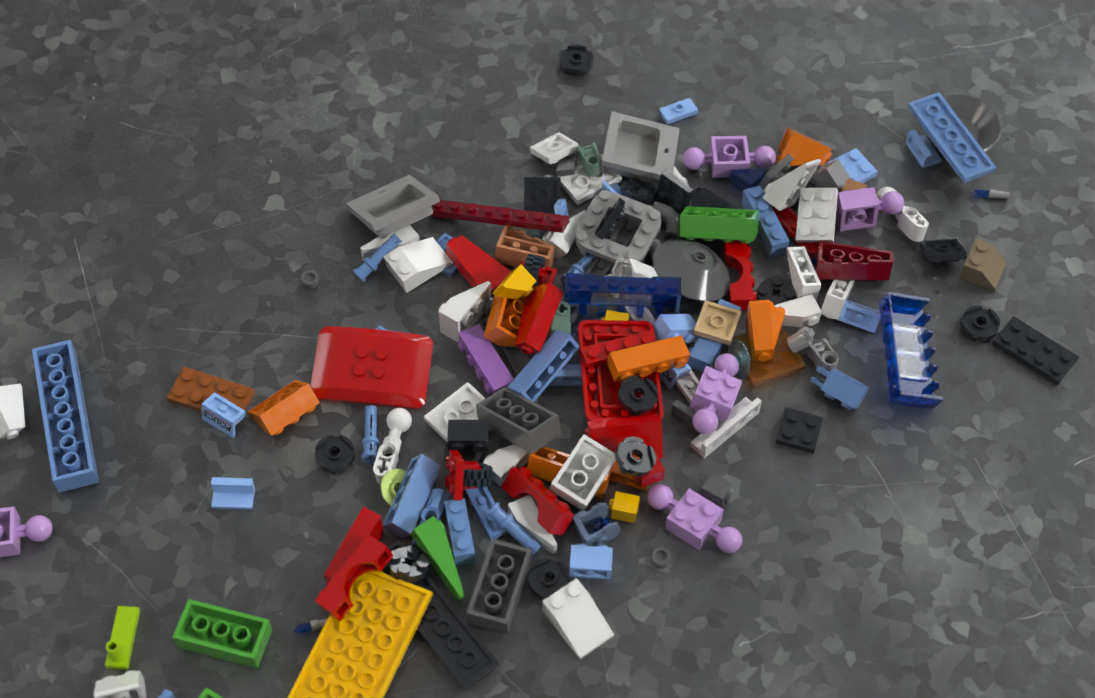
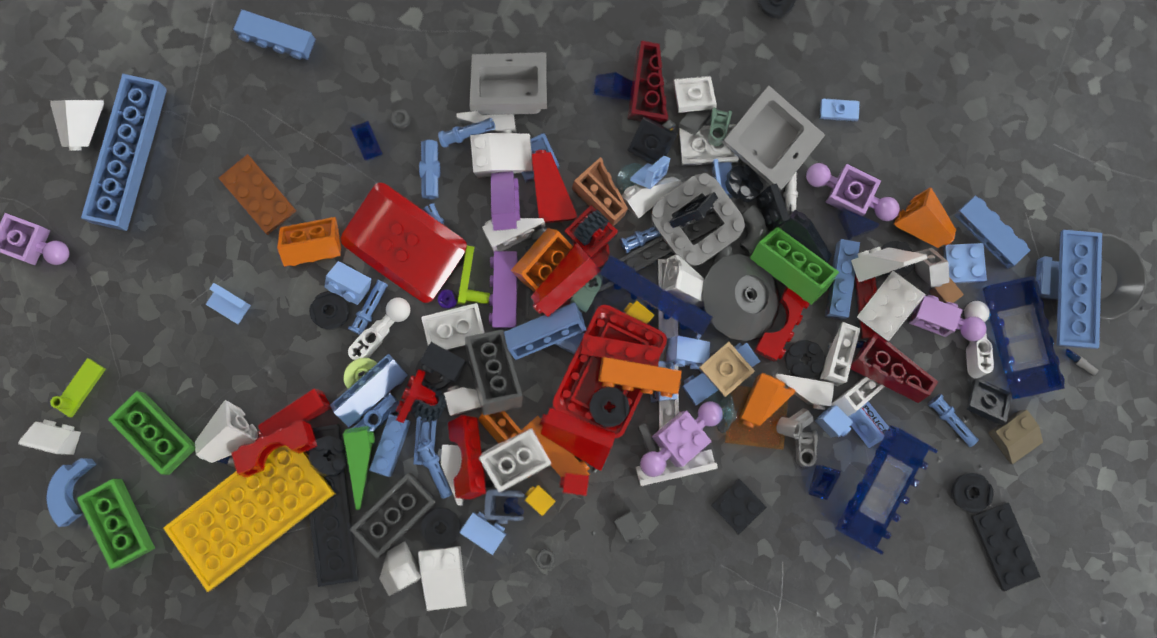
camera: 30 degrees right, 25 degrees up
light blue panel [202,392,246,438] -> none
dark red plate [430,199,570,233] -> none
yellow slope [492,265,536,299] -> none
plate [615,437,656,477] -> none
lavender brick [647,484,742,553] -> none
dark grey plate [758,154,794,191] -> none
medium blue hinge [810,366,869,410] -> none
none -> white slope [195,400,258,463]
none -> medium blue brick [233,9,315,60]
none -> light blue brick [325,261,371,305]
none -> clear blue slope [351,121,382,161]
none -> white slope [380,541,421,596]
none -> medium blue piece [419,140,440,199]
none -> dark purple tile [438,289,458,309]
none -> lime piece [457,246,490,305]
none -> medium lavender brick [491,171,520,231]
none -> clear blue slope [593,72,633,100]
none -> dark red wedge [628,41,668,125]
none -> clear blue slope [809,465,841,500]
none -> light blue brick [815,405,853,437]
none -> medium blue pin [928,394,979,447]
none -> medium blue brick [954,196,1030,269]
none -> clear blue window [982,276,1065,400]

